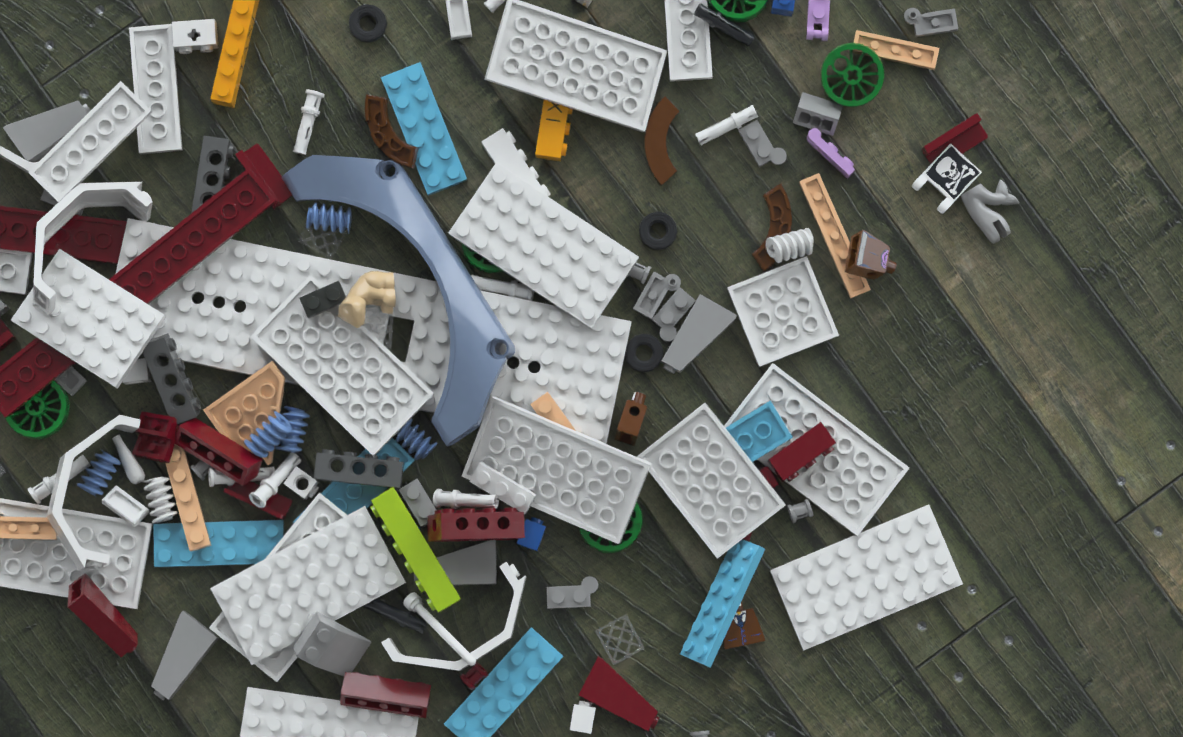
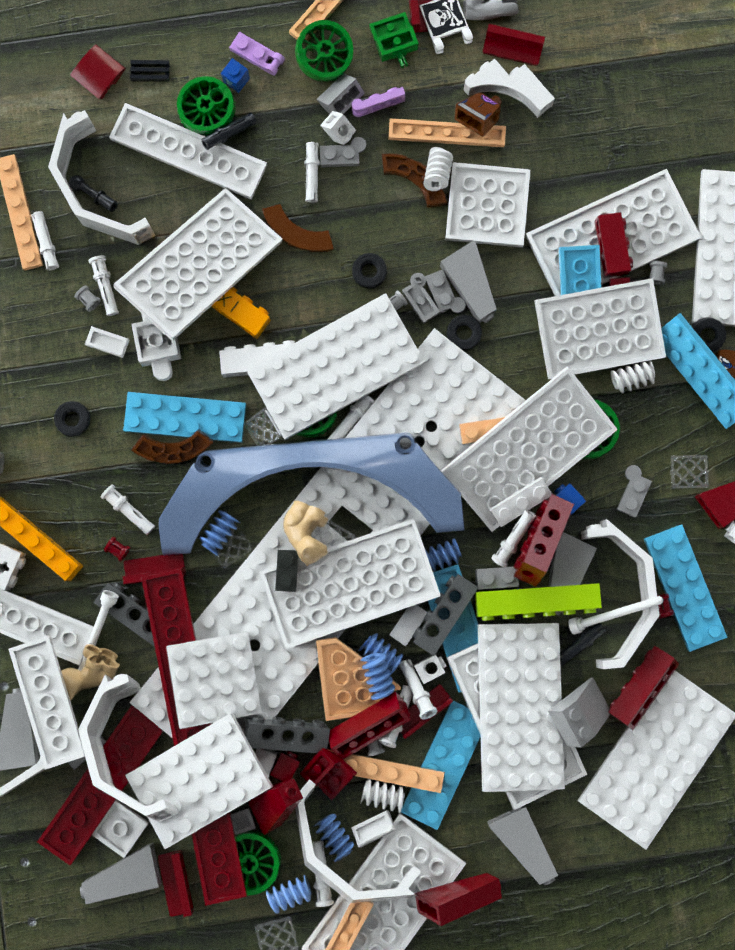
camera: 60 degrees left, 0 degrees up
white piece [112,435,145,484] -> none
reddish brown torso [614,392,647,446] -> none
none -> tan animal [61,644,120,701]
none -> white piece [78,590,119,671]
none -> dark red bush [104,536,131,562]
none -> white brick [132,314,181,381]
none -> white plate [166,632,262,729]
none -> clear window [244,407,282,446]
none -> dark red slope [248,779,303,835]
none -> light blue piece [266,875,311,914]
none -> dark red brick [270,751,301,782]
none -> white brick [320,111,356,145]
none -> green plate [369,12,419,68]
none -> white tile [389,605,427,646]
none -> white arch [464,59,555,118]
none -> dark red panel [482,24,545,66]
none -> white piece [611,360,655,394]
none -> black tyre [692,317,726,352]

